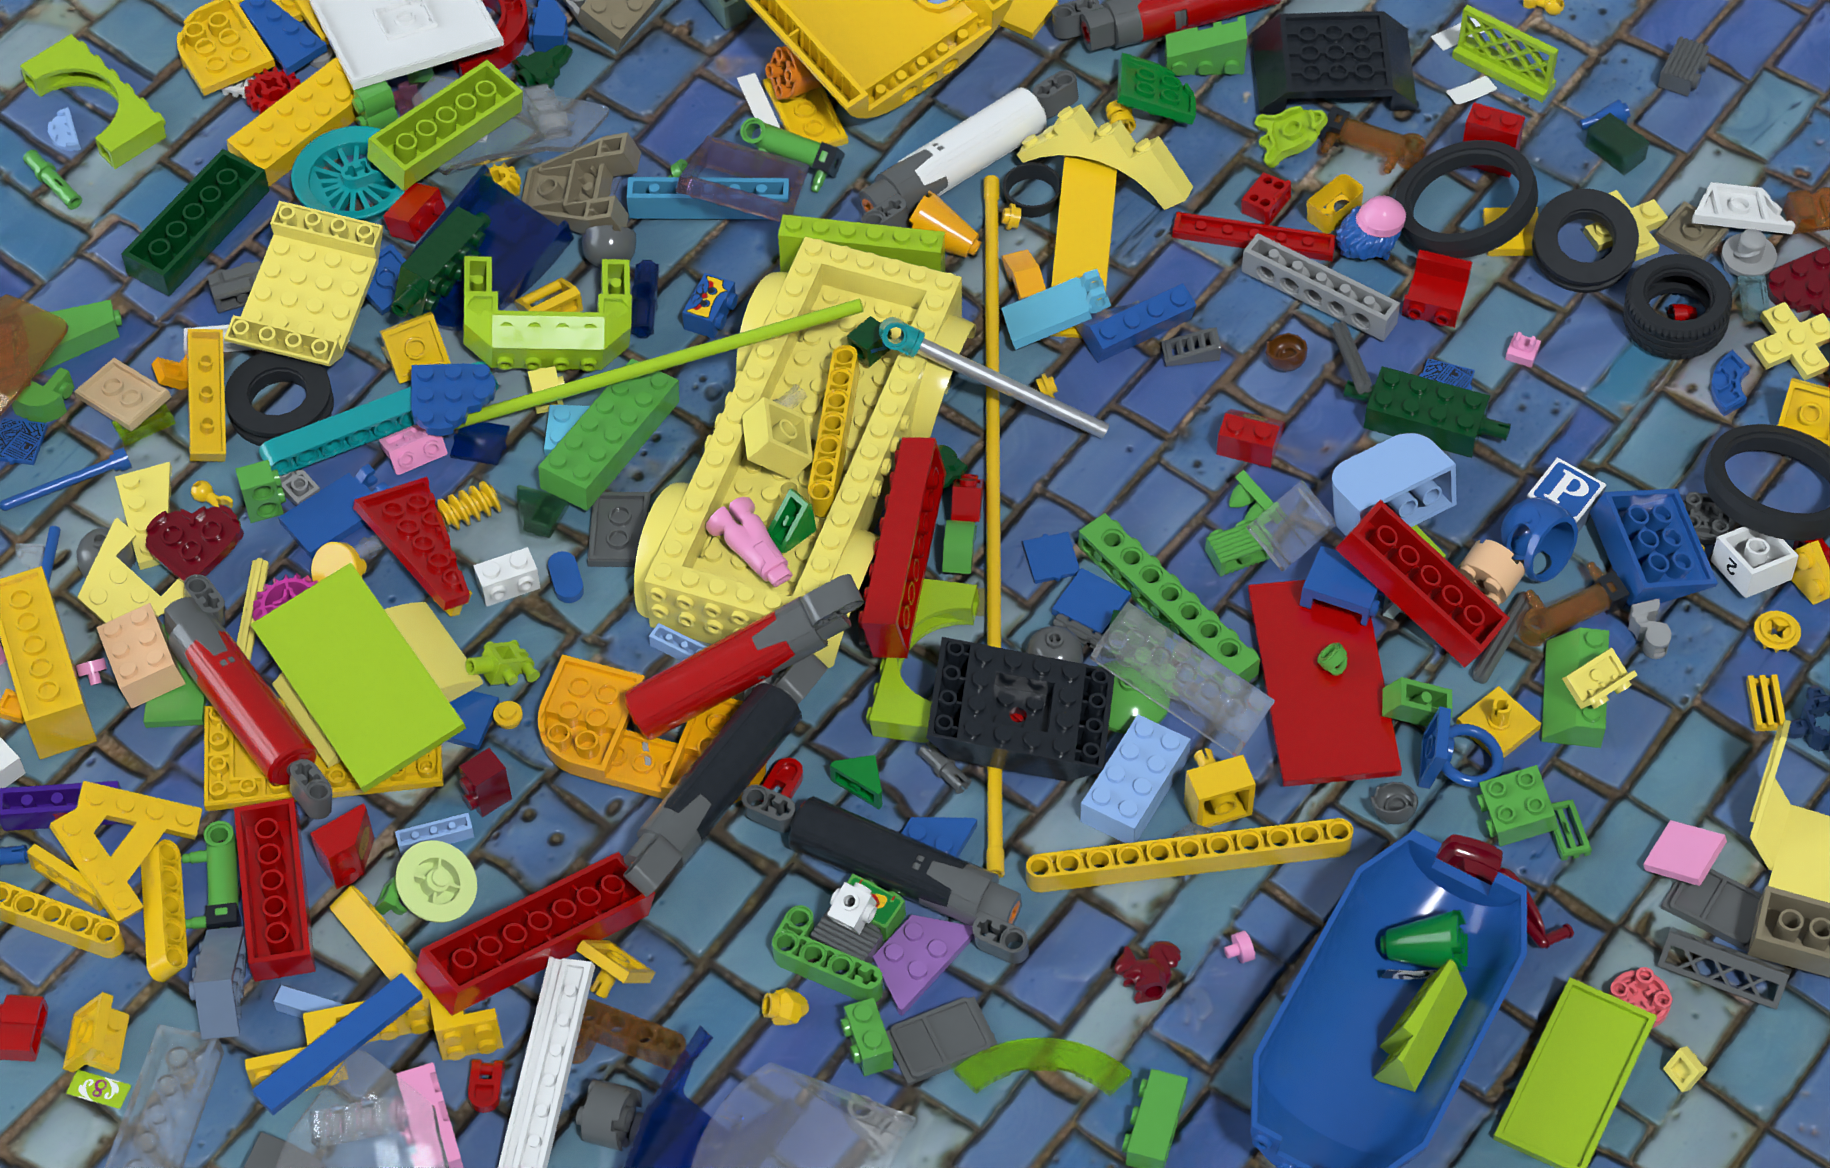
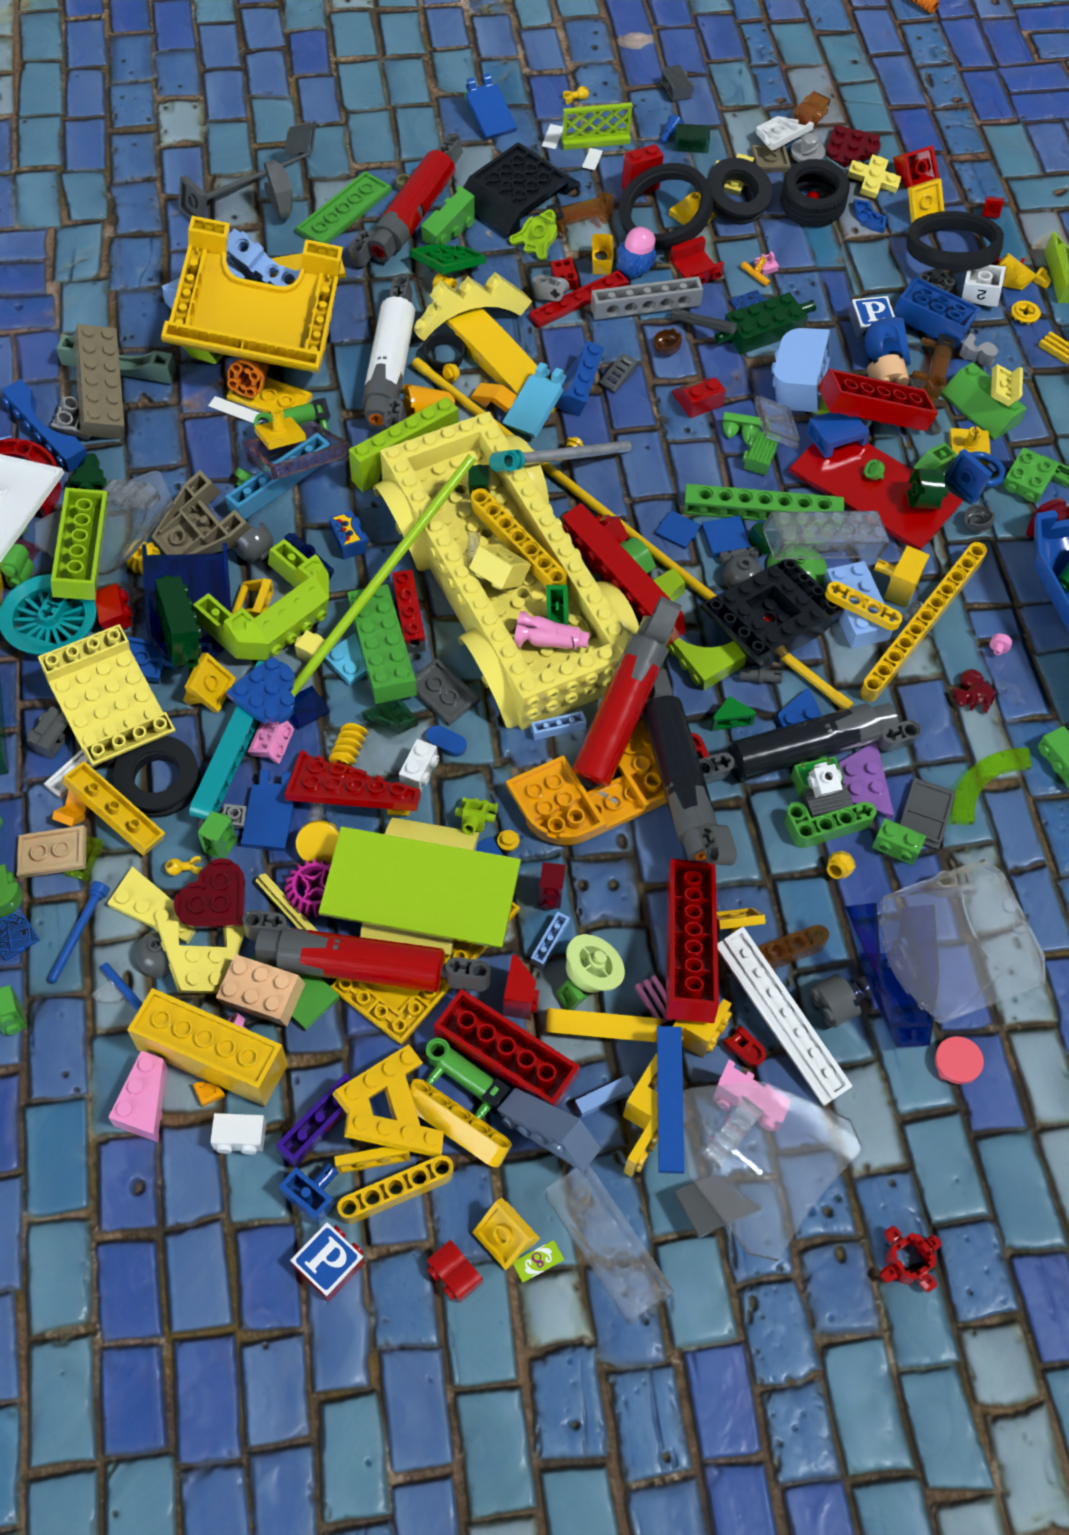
camera: 50 degrees left, 5 degrees up
none -> yellow tile [254,409,306,450]
none -> red piece [392,570,426,654]
none -> light grey piece [533,275,569,302]
none -> light orange piece [741,256,770,286]
none -> yellow beam [825,581,902,630]
none -> dark green brick [907,468,948,510]

